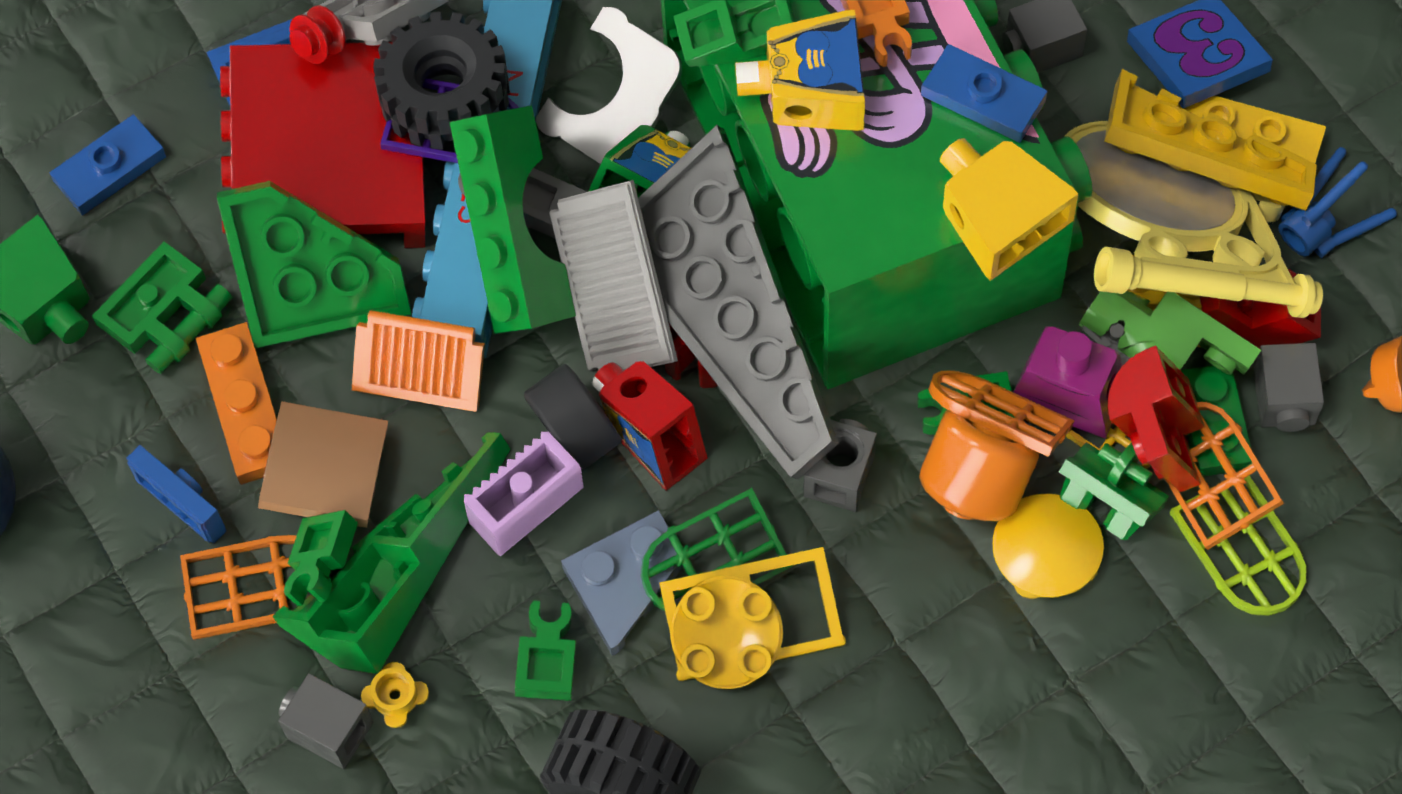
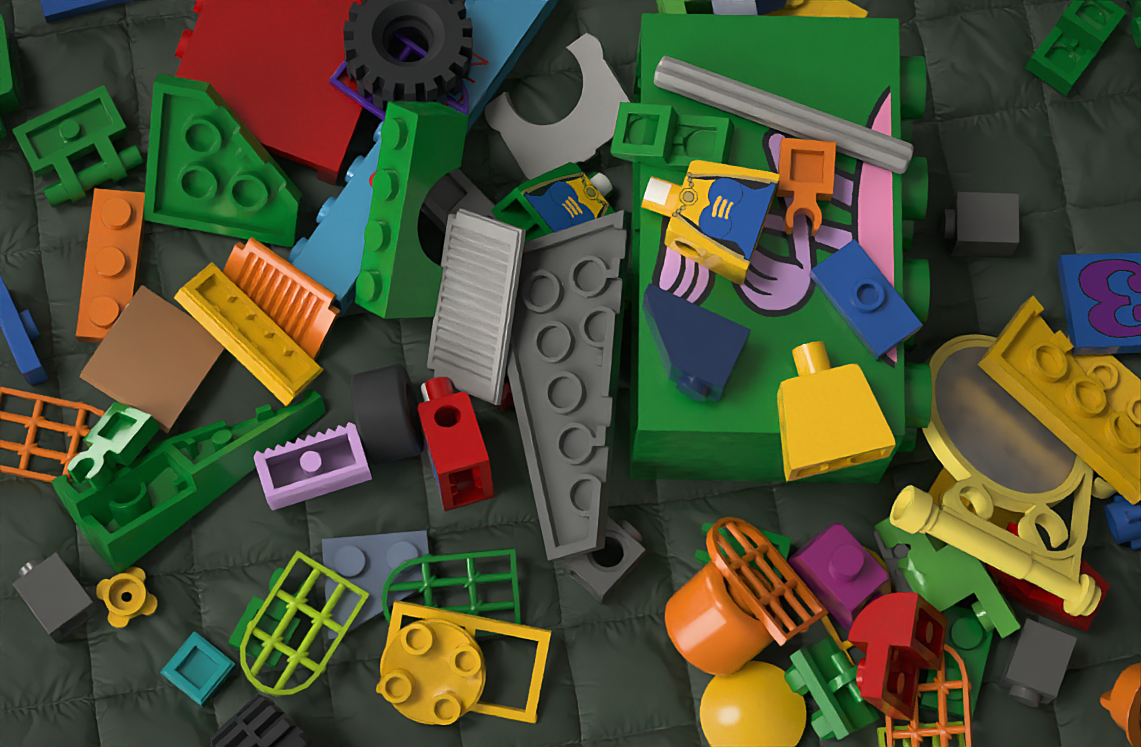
camera: 15 degrees right, 10 degrees up
none -> teal tile [160,631,237,708]
none -> yellow plate [174,262,324,406]
none -> lime window [240,550,370,697]
none -> dark blue slope [642,283,751,402]

